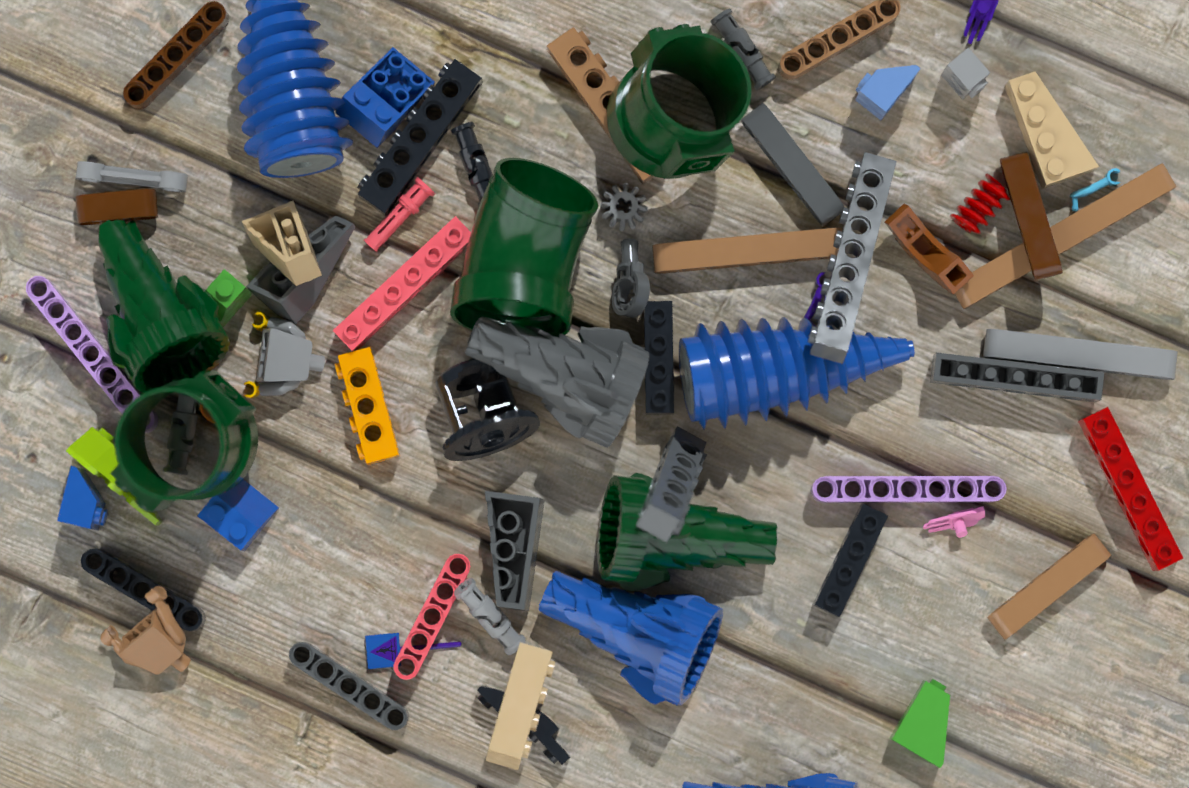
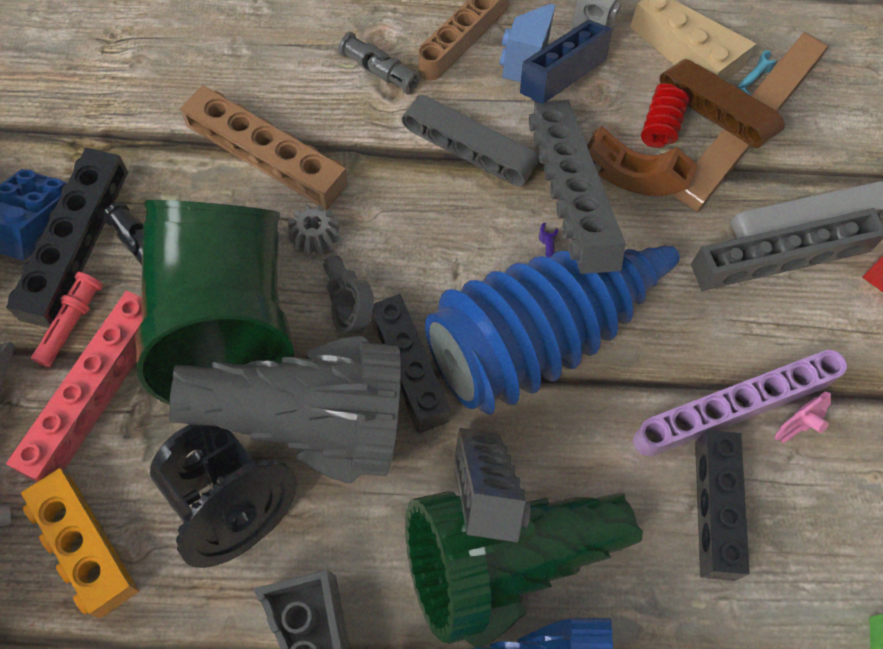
camera: 25 degrees left, 20 degrees down
dark green cylinder [607,24,752,179] -> none
medium nougat beam [652,228,843,274] -> none
none -> dark blue brick [520,19,612,104]

